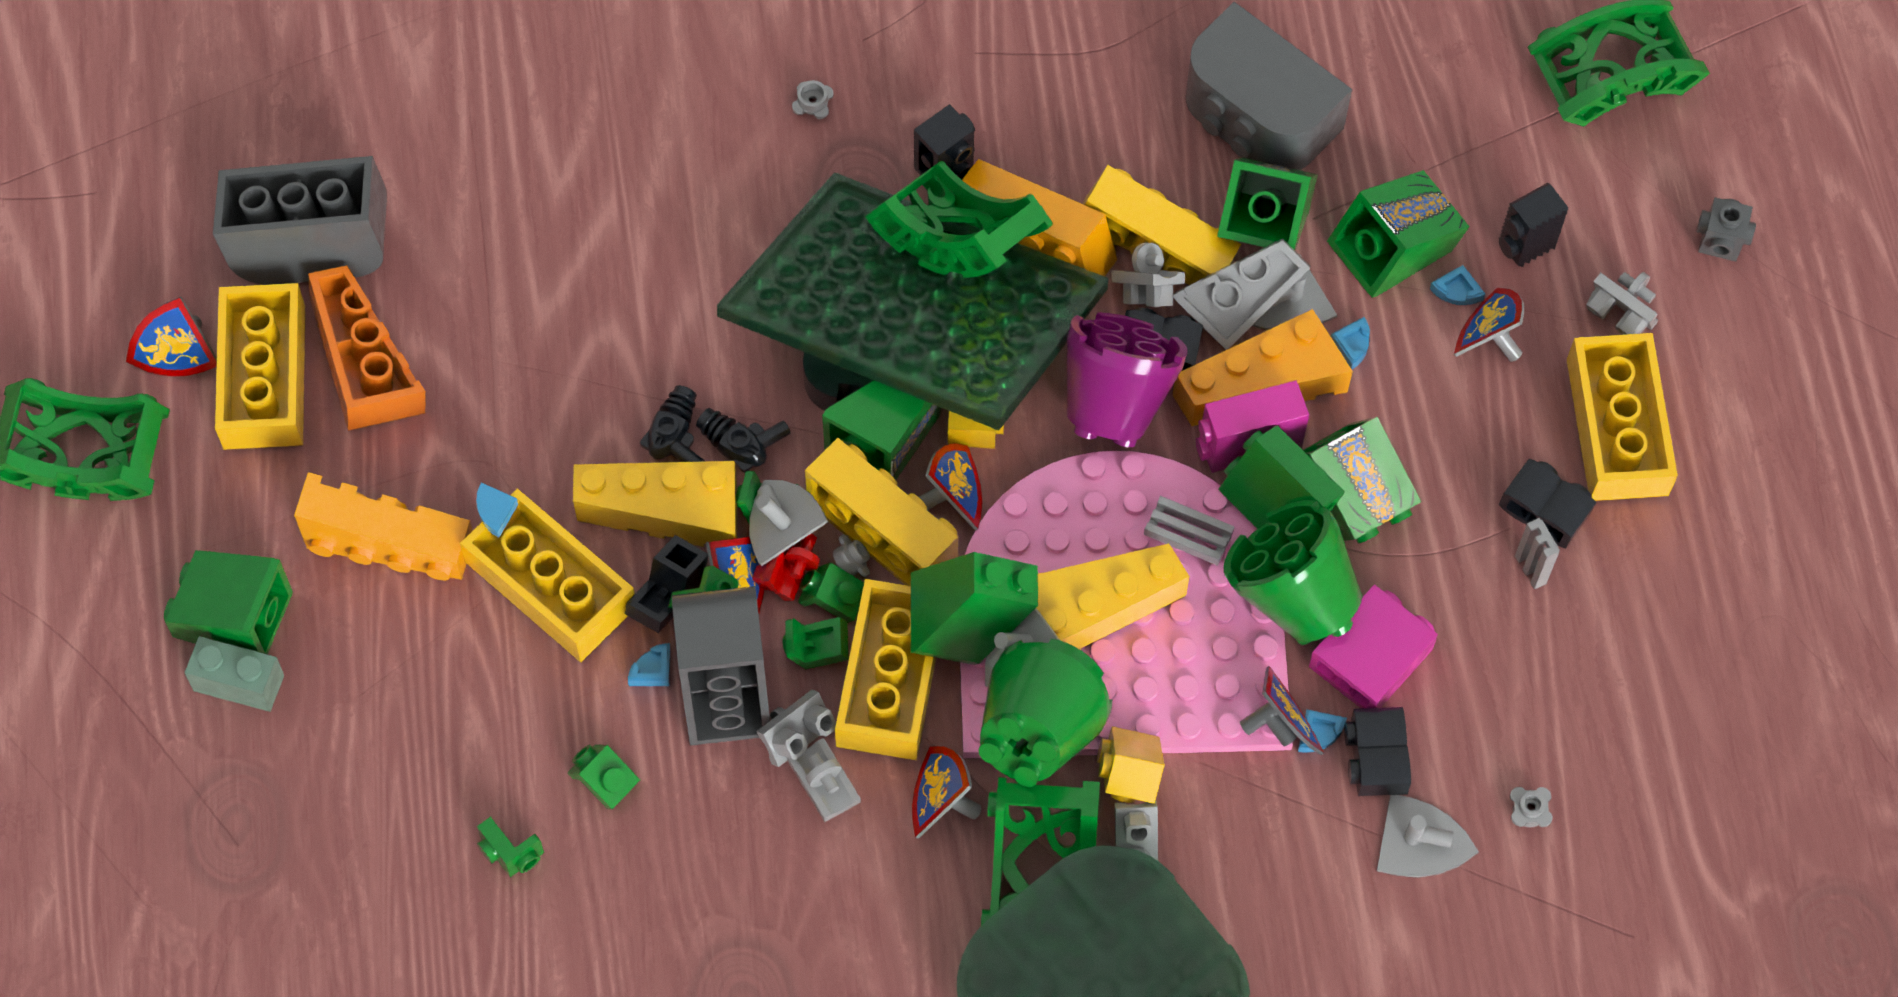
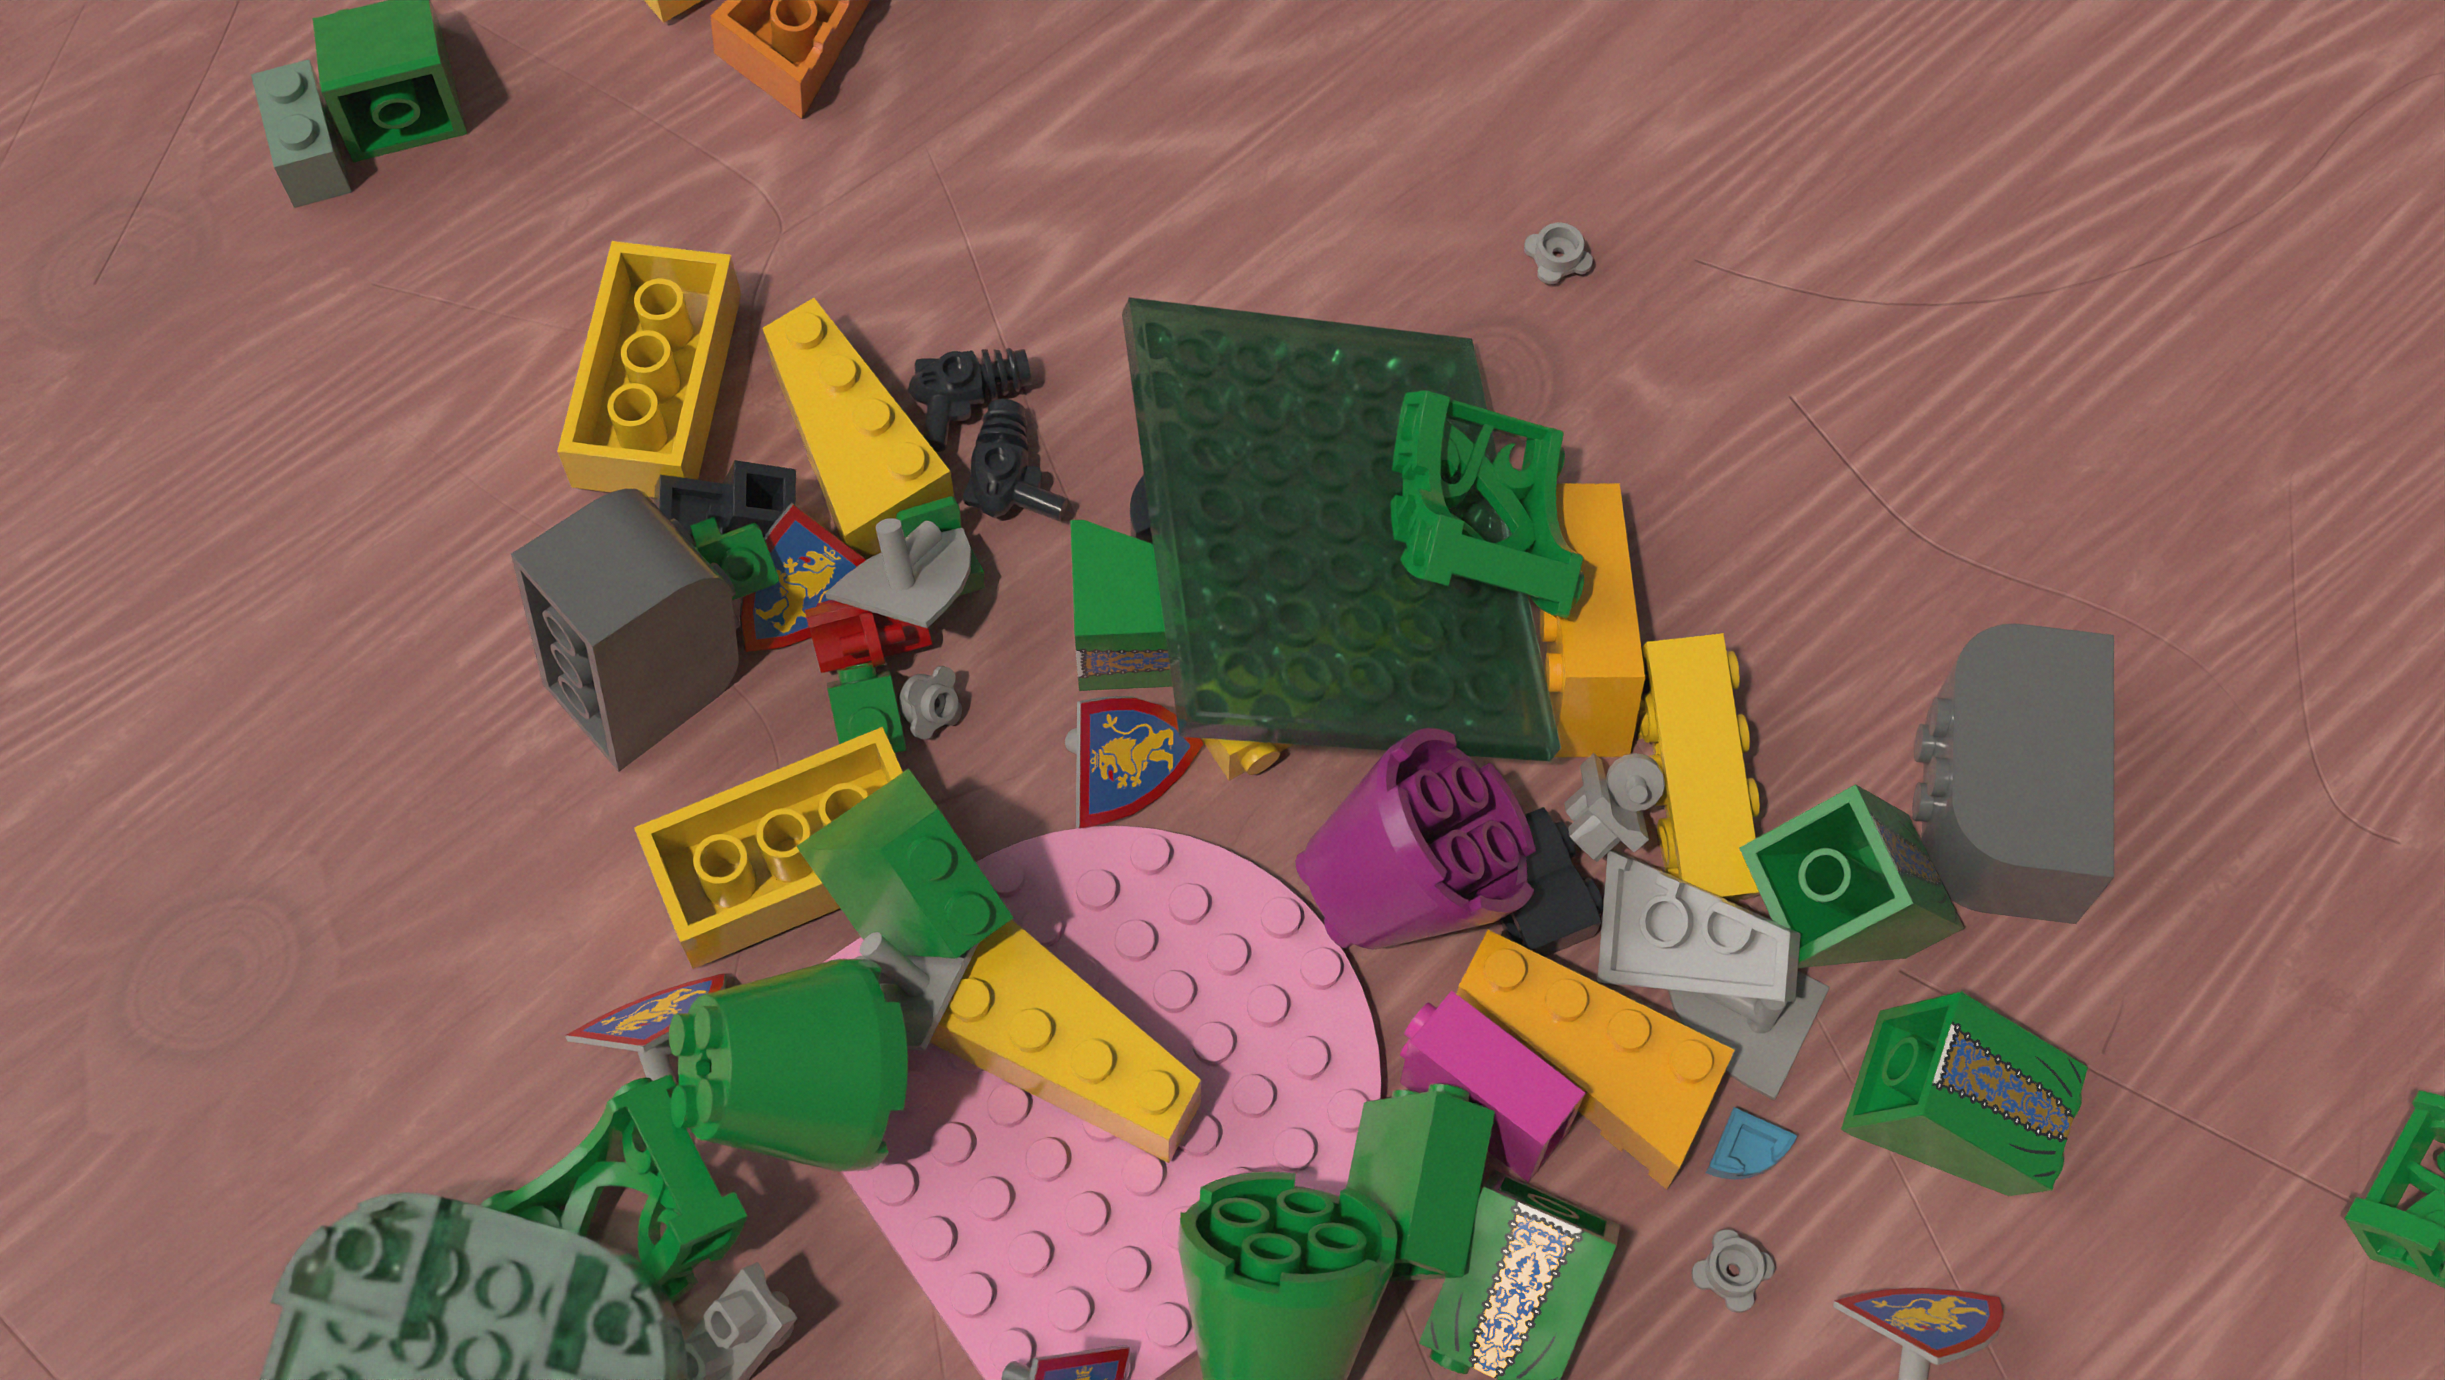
camera: 55 degrees right, 0 degrees up
light orange wedge [294,472,473,581] -> none
dark azure tile [476,482,519,537] -> none
green bracket [477,816,544,877] -> none
green bracket [567,744,640,809] -> none
light grey hips [756,690,836,767] -> none
green bracket [782,617,849,670] -> none
light grey hips [788,738,861,822] -> none
yellow brick [805,438,959,586] -> none
black brick [914,104,975,180] -> none
yellow brick [1097,726,1165,804] -> none
light grey tile [1144,496,1235,566] -> none
dark azure tile [1430,265,1485,305] -> none
black brick [1499,183,1568,267] -> none
none -> light grey plate [1691,1229,1774,1313]

